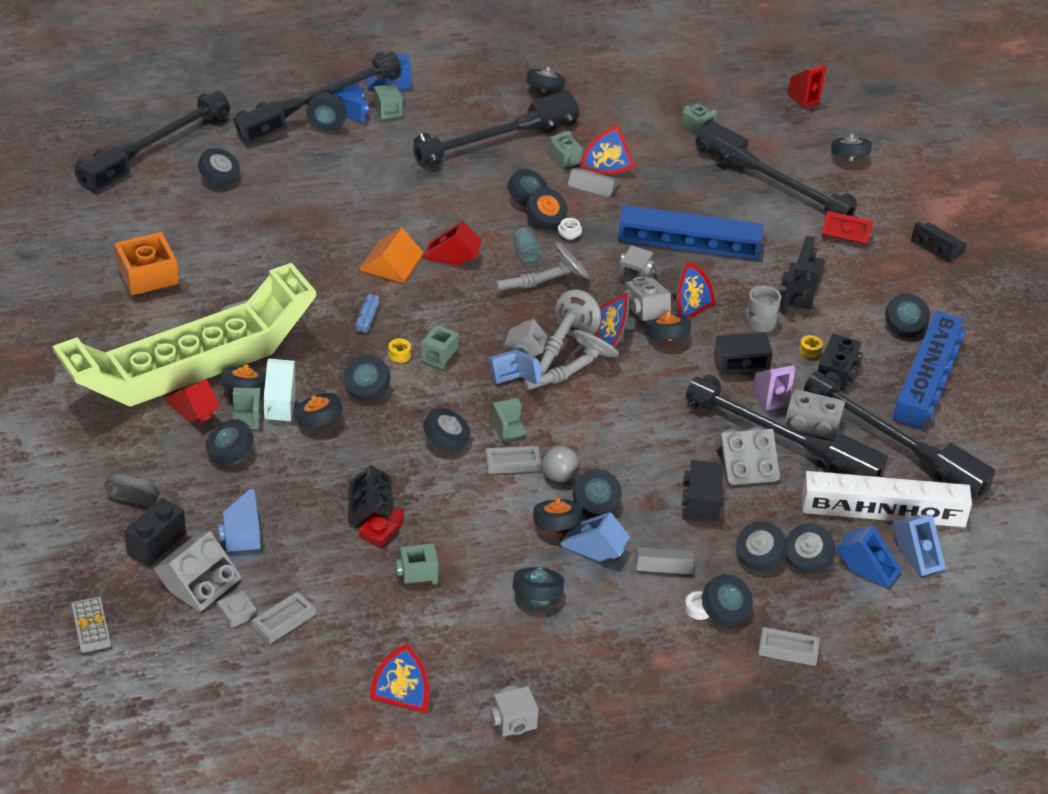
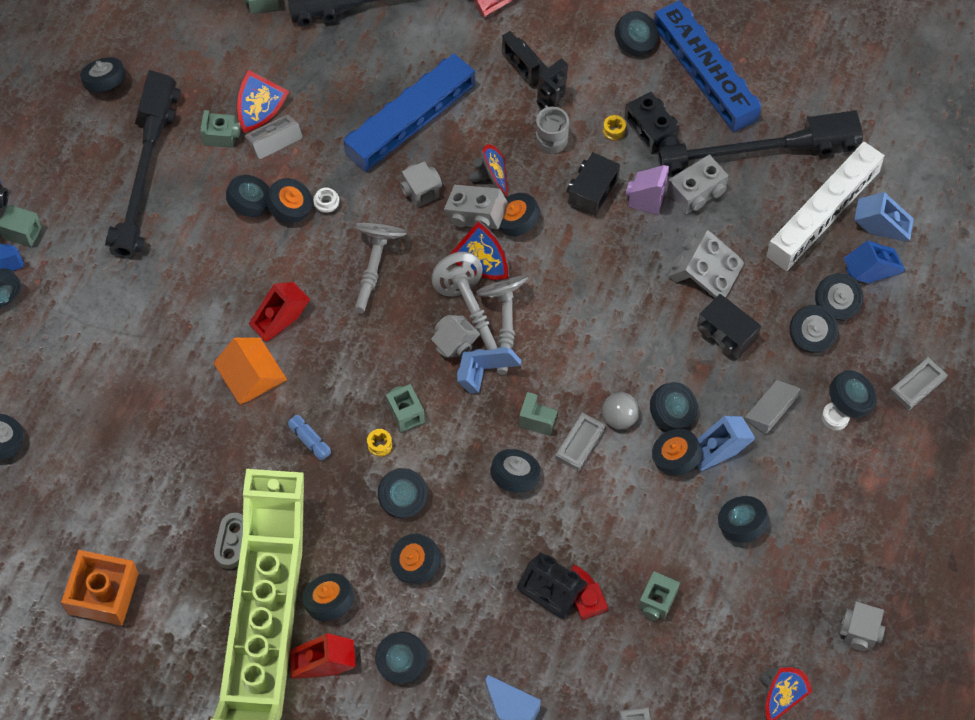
camera: 50 degrees left, 20 degrees up
sand green panel [233,388,261,429] -> none
light aqua slope [264,359,296,421] -> none
clear light blue brick [512,227,542,263] -> none
black bar [686,375,888,477] -> none

